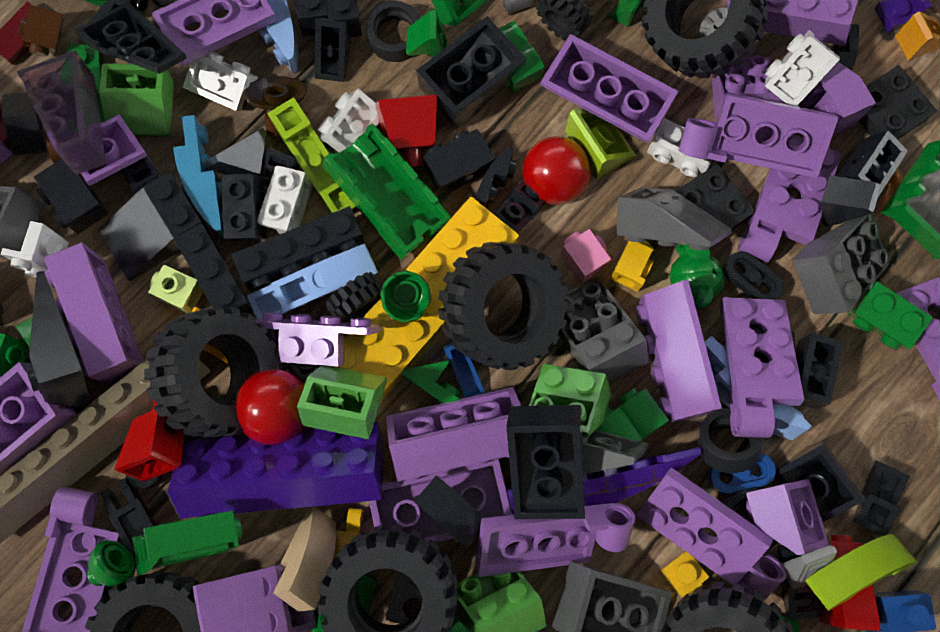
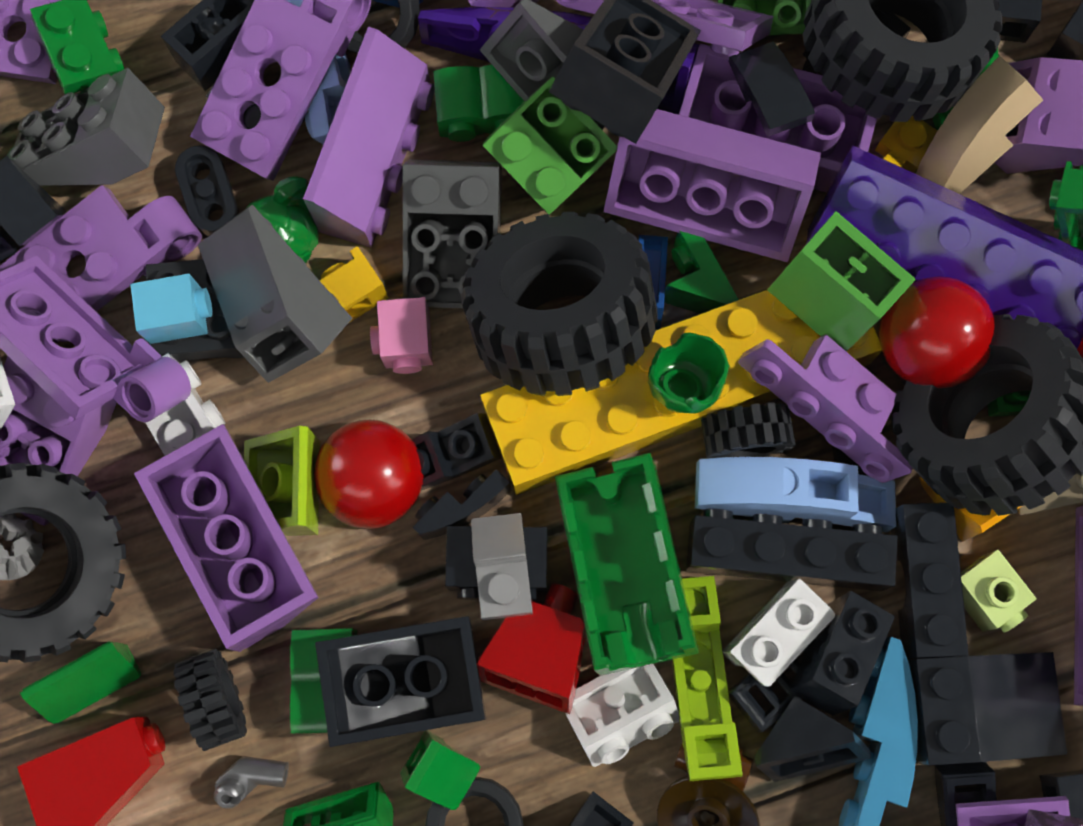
camera: 145 degrees left, 0 degrees up
none -> medium azure brick [130,274,213,344]
none -> light grey slope [471,513,533,620]

